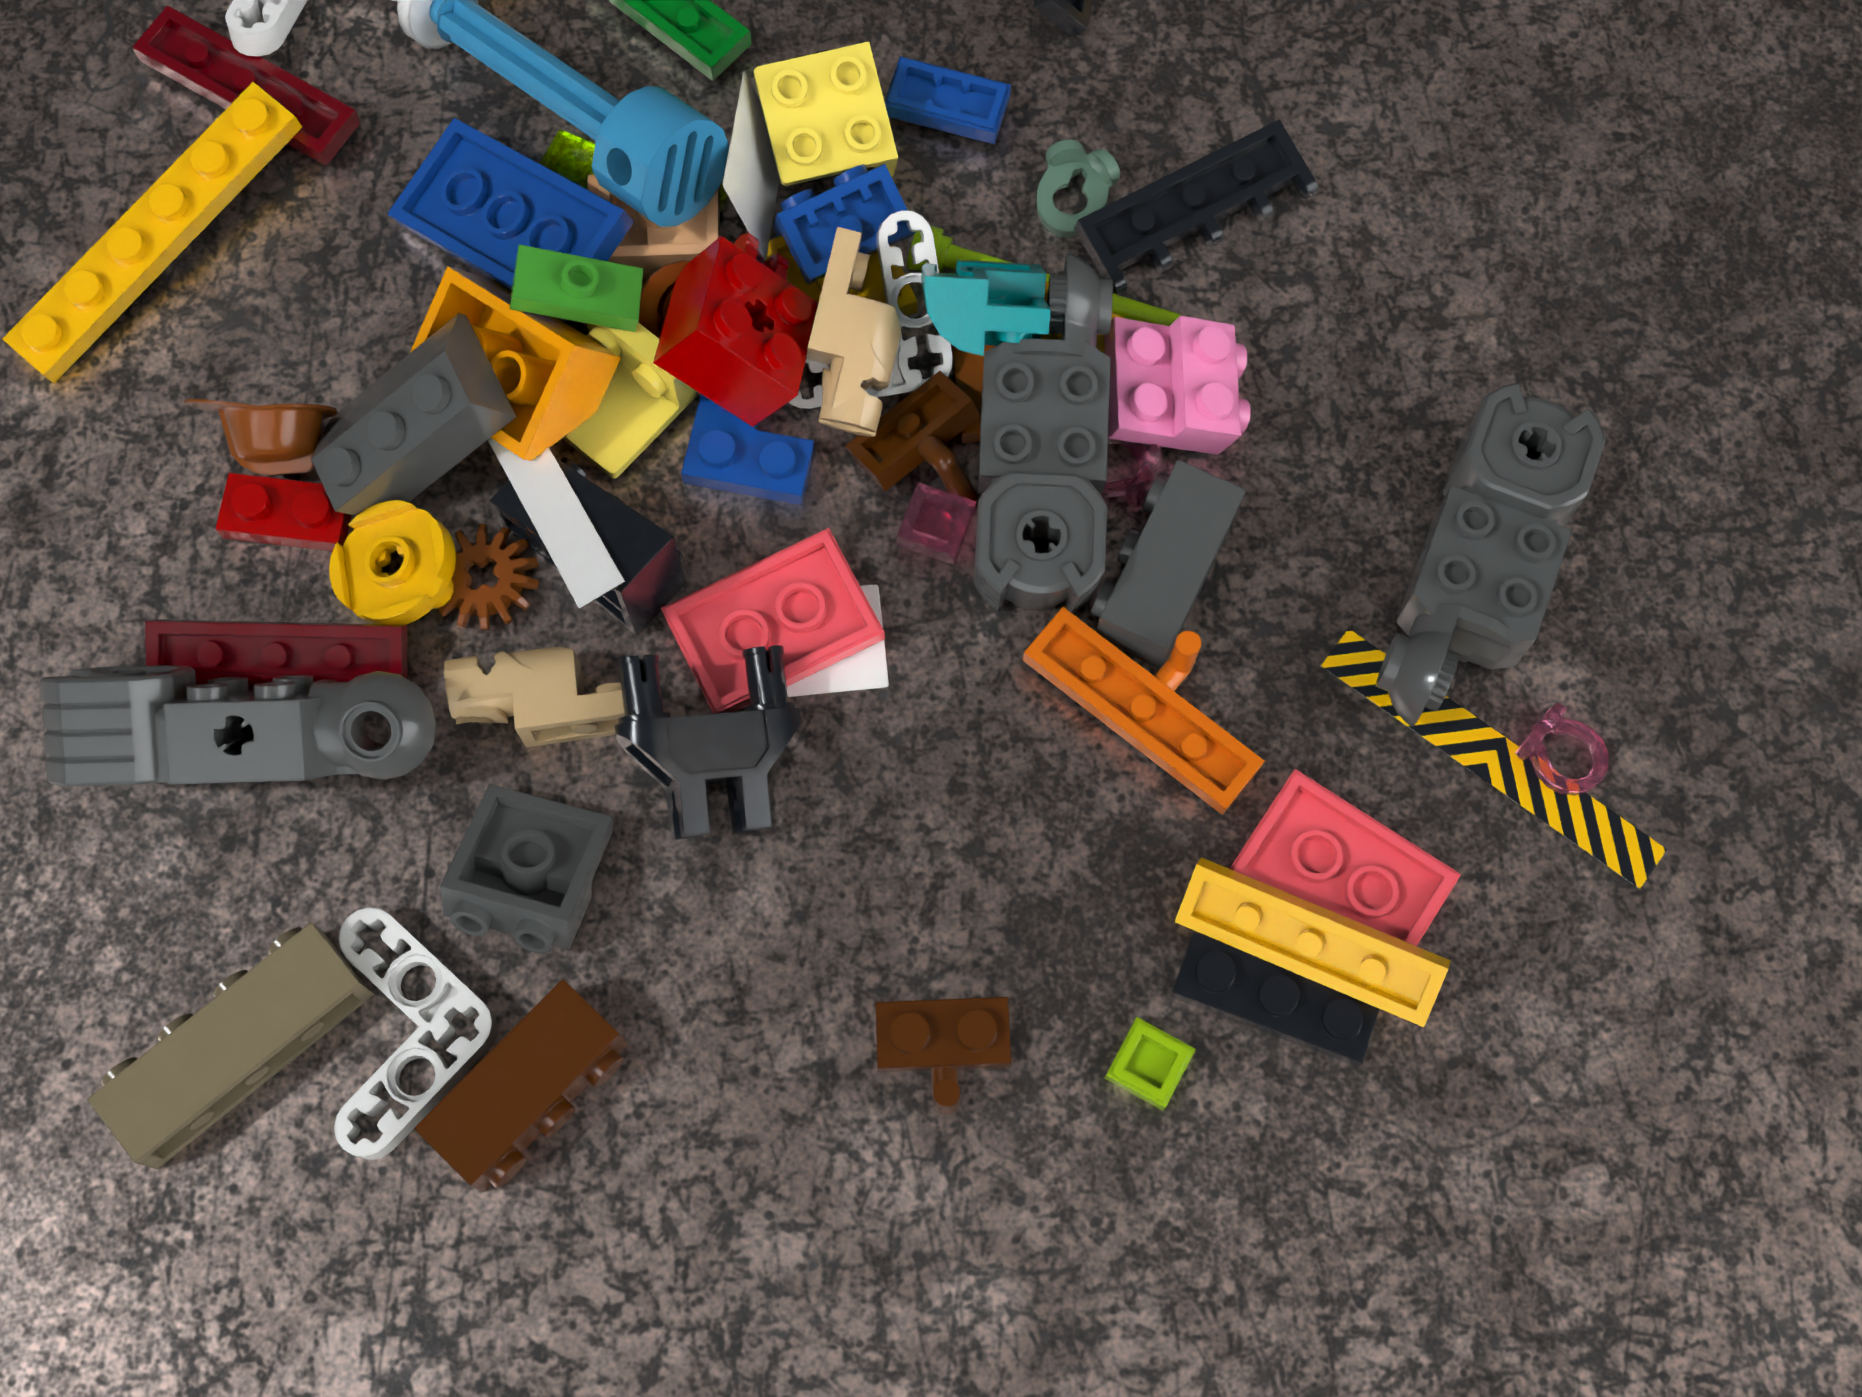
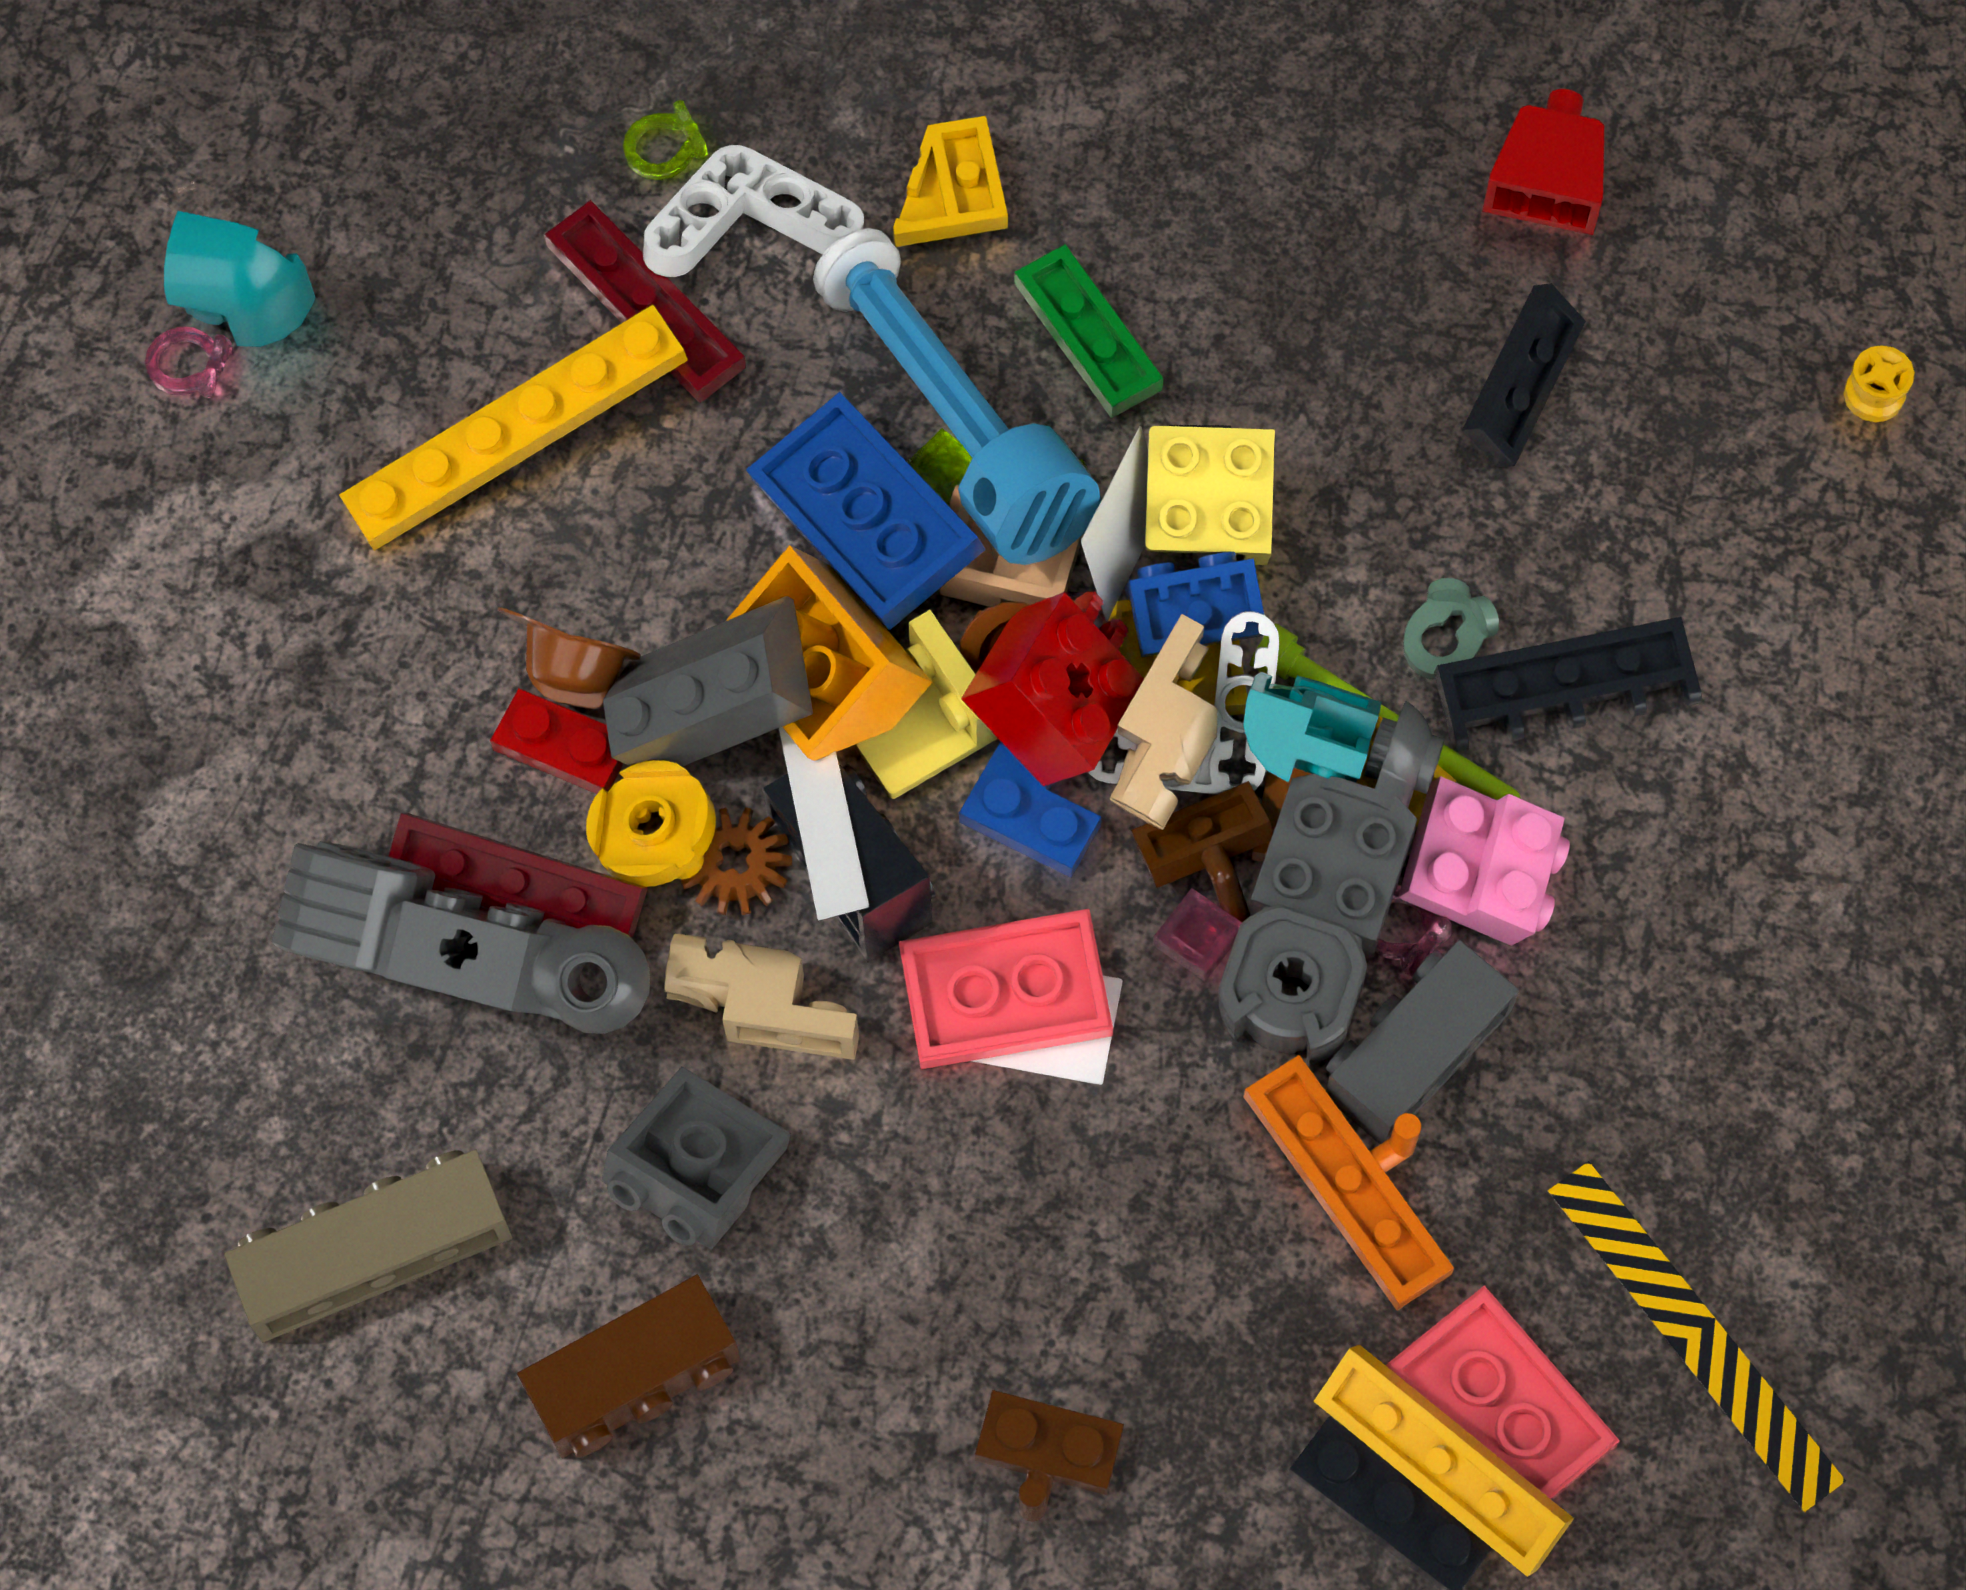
camera: 20 degrees right, 5 degrees down
white beam [334,907,498,1160] -> none
bright green plate [510,245,643,332] -> none
black connector [615,645,801,840] -> none
blue plate [884,56,1011,145] -> none
lime tile [1104,1017,1196,1111] -> none
dark grey brick [1376,383,1606,727] -> none
clear pink piece [1515,702,1609,796] -> none

